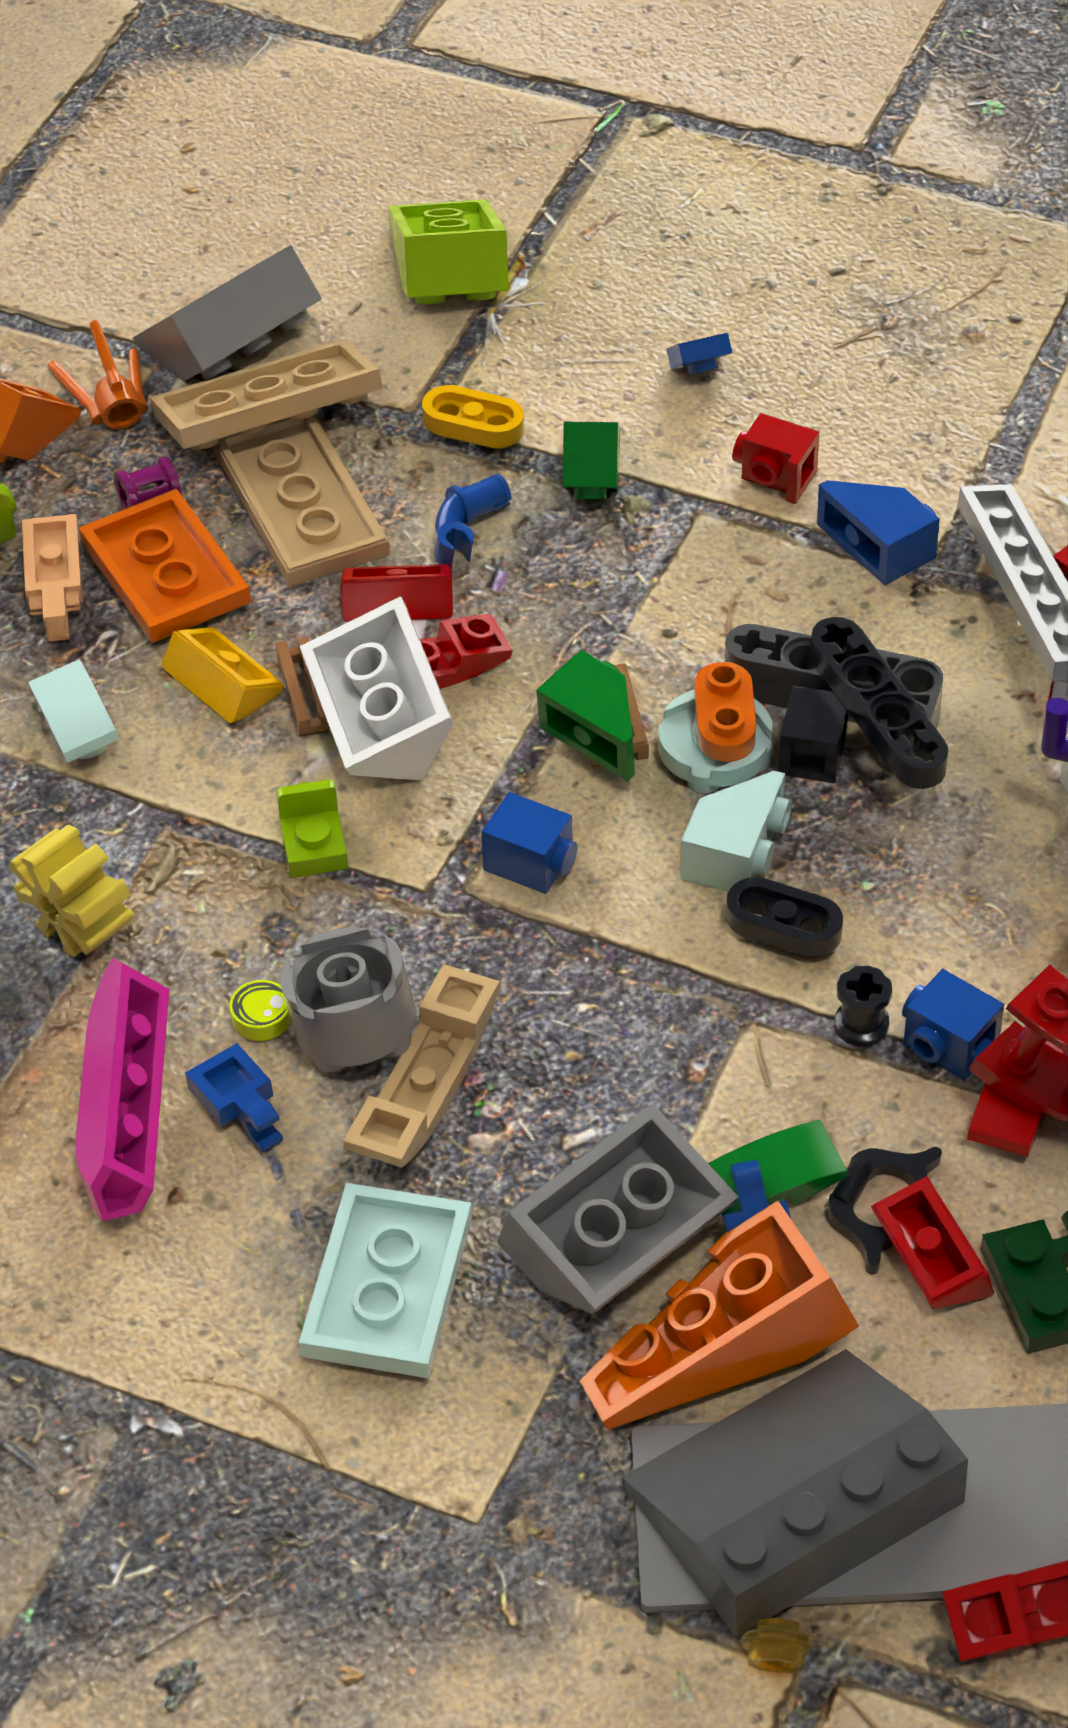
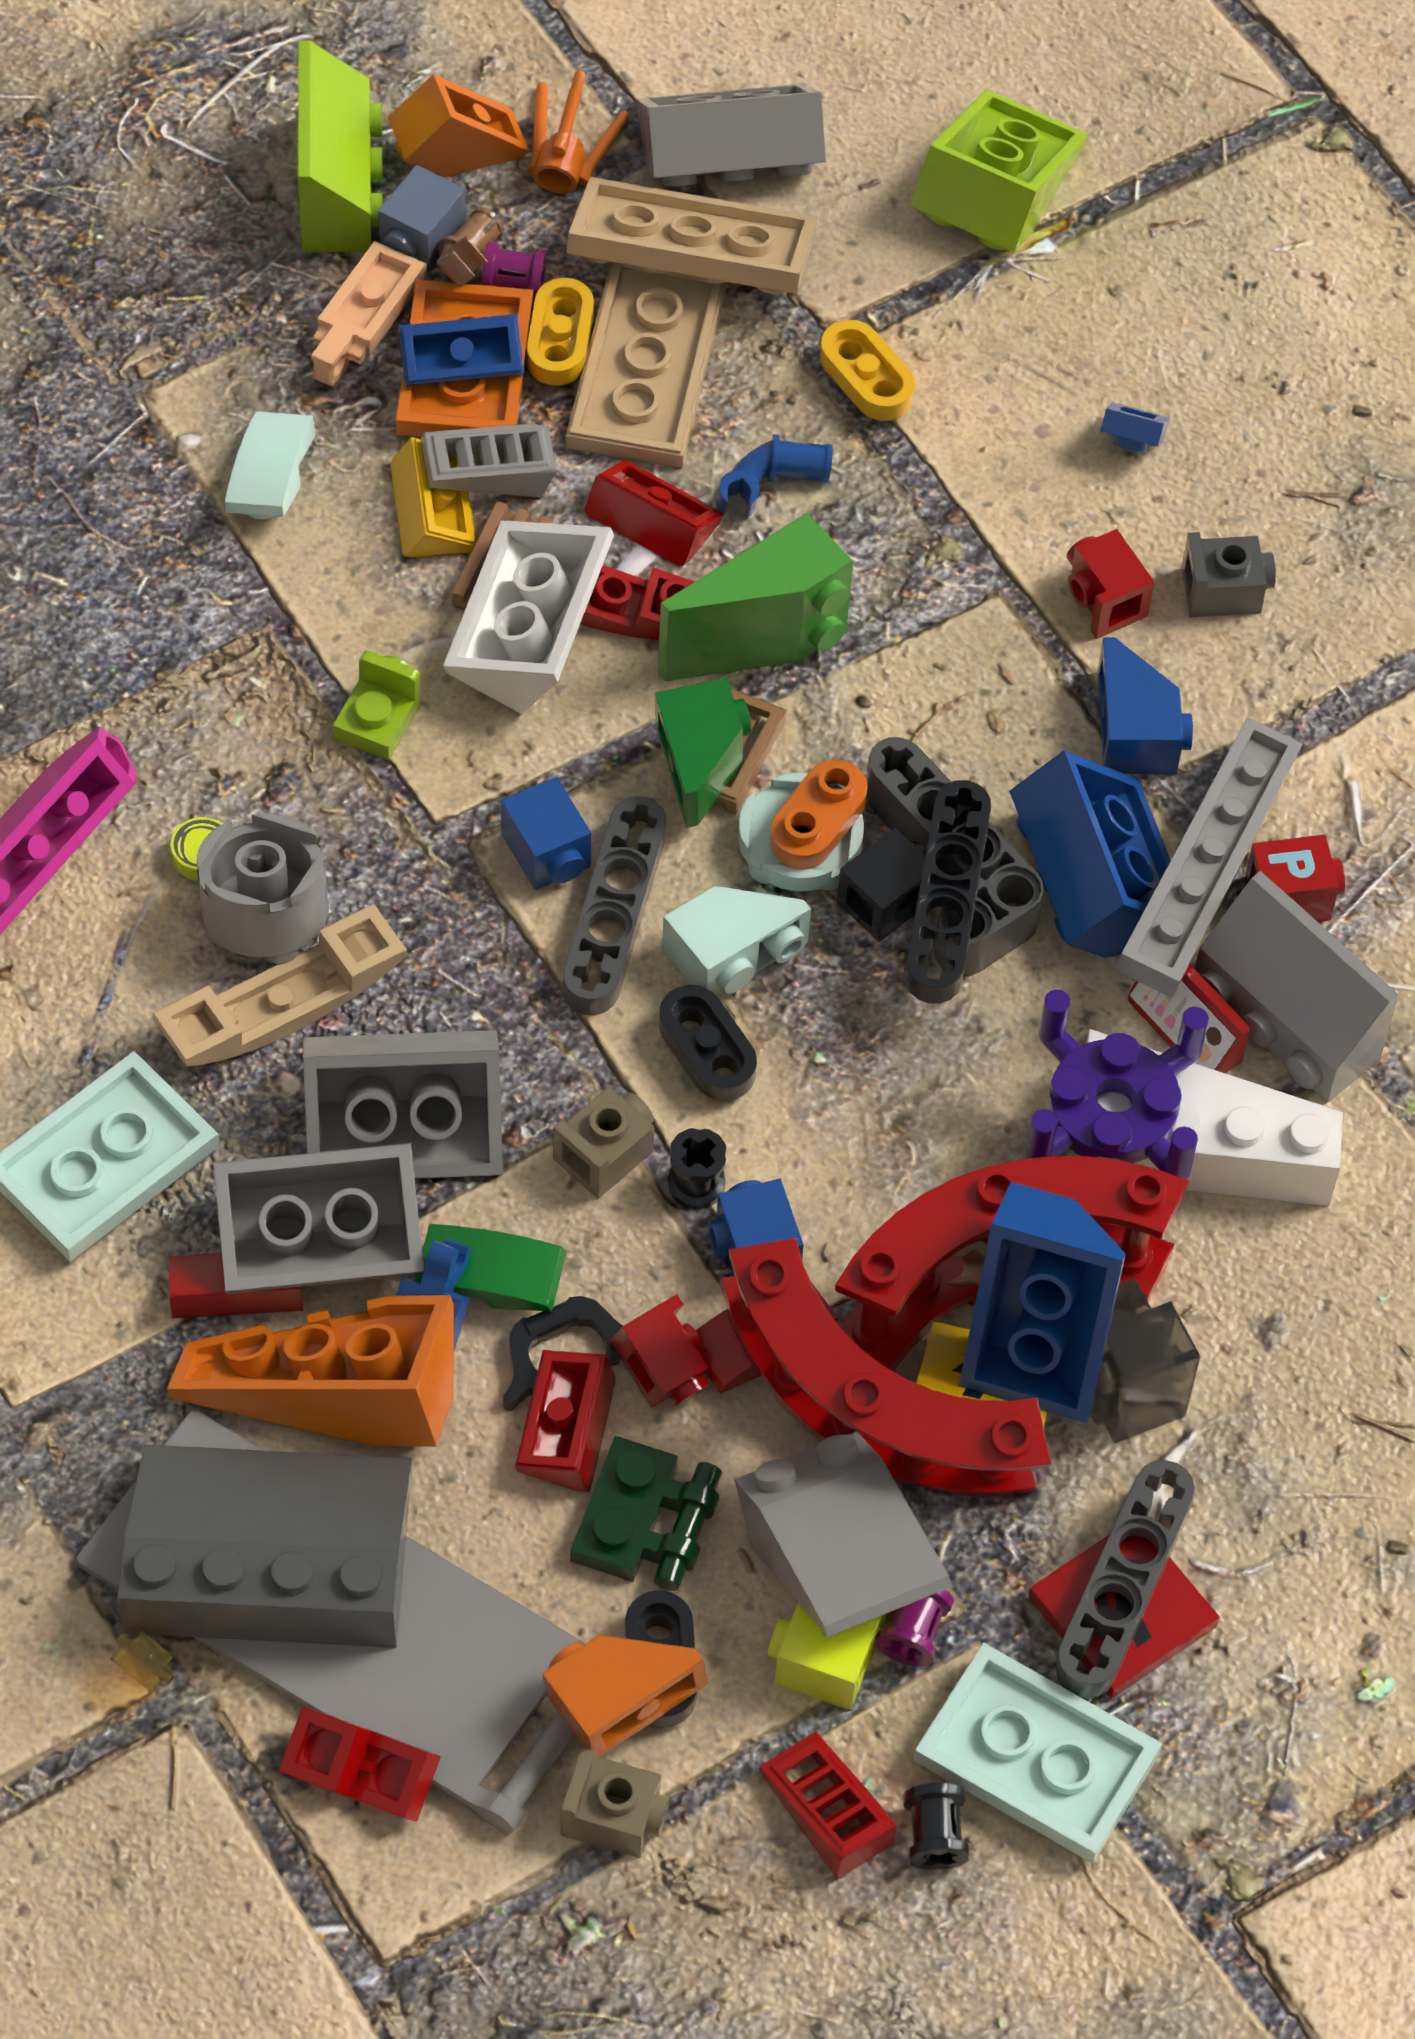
camera: 30 degrees right, 10 degrees up
light yellow gear [8,825,134,957] -> none
blue plate [185,1043,283,1153] -> none
green slope [563,421,620,499] -> none
none -> red slope [169,1253,304,1318]
none -> light grey slope [303,1030,503,1178]
none -> sand blue brick [378,165,466,273]
none -> blue slope [397,314,524,386]
none -> light grey slope [421,424,556,498]
none -> medium nougat piece [436,207,504,287]
none -> yellow plate [527,278,594,386]
none -> dark tan brick [553,1086,654,1199]
none -> dark grey beam [563,796,666,1015]
none -> red brick [610,1294,710,1408]
none -> bright green slope [658,513,853,681]
none -> blue slope [1009,750,1171,958]
none -> dark grey brick [1181,532,1276,617]

